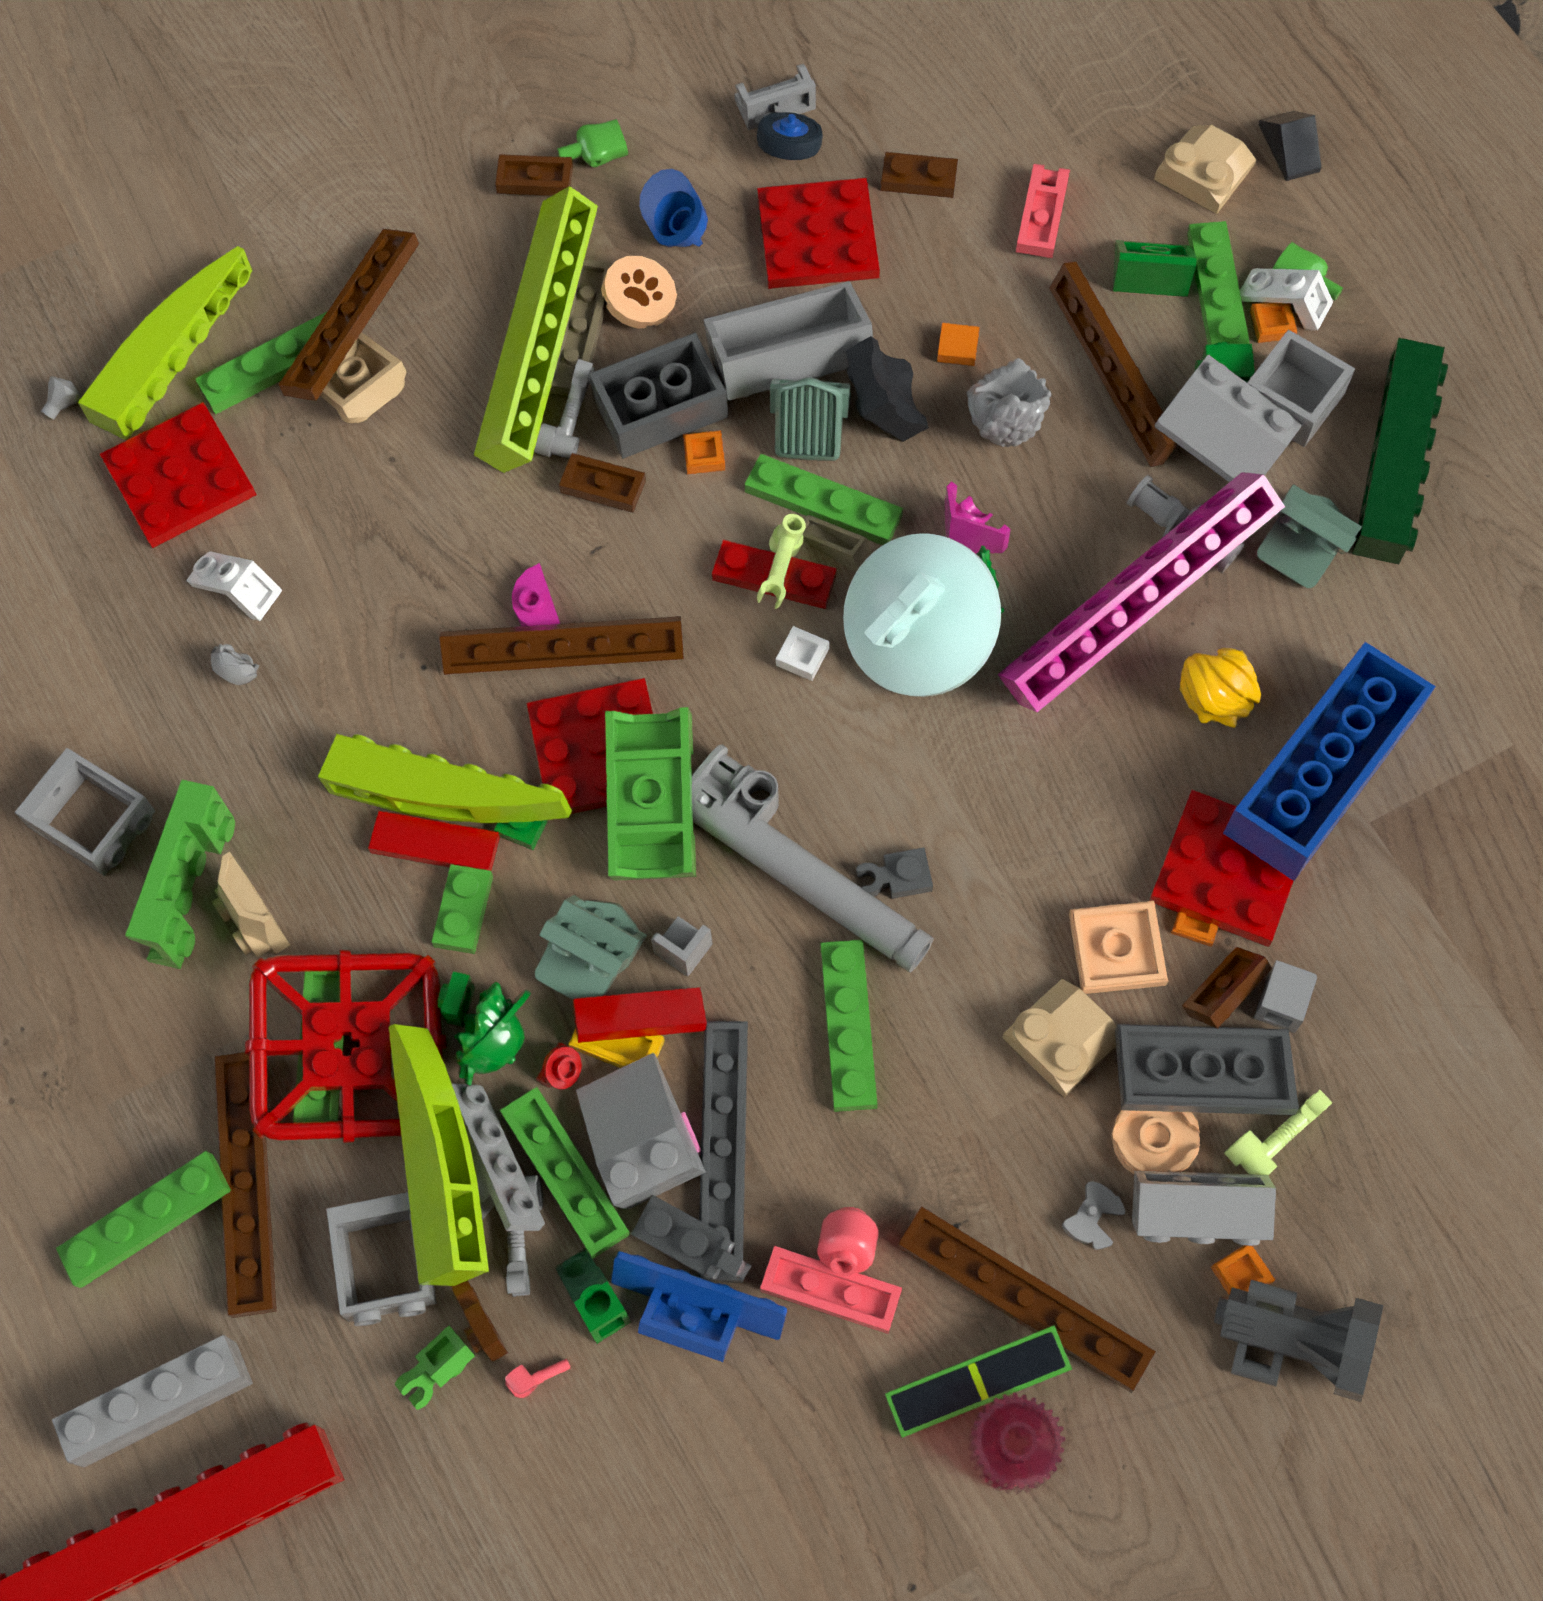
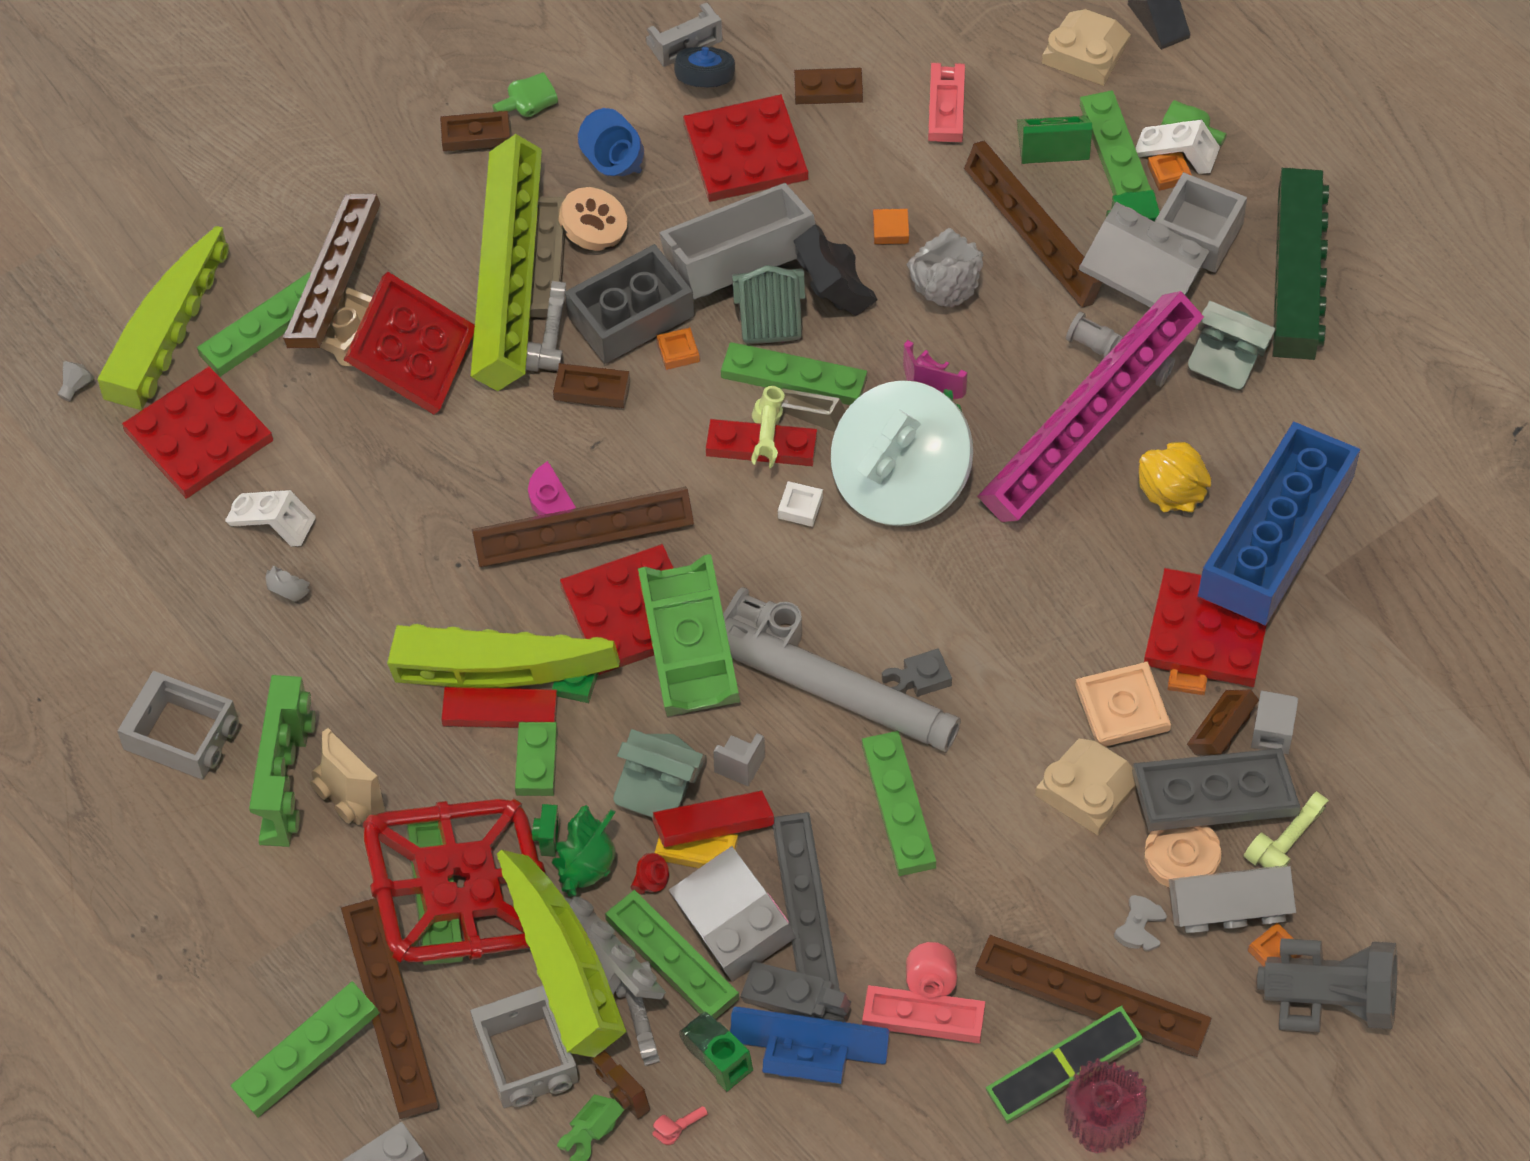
camera: 10 degrees left, 10 degrees down
none -> red plate [344,272,475,415]

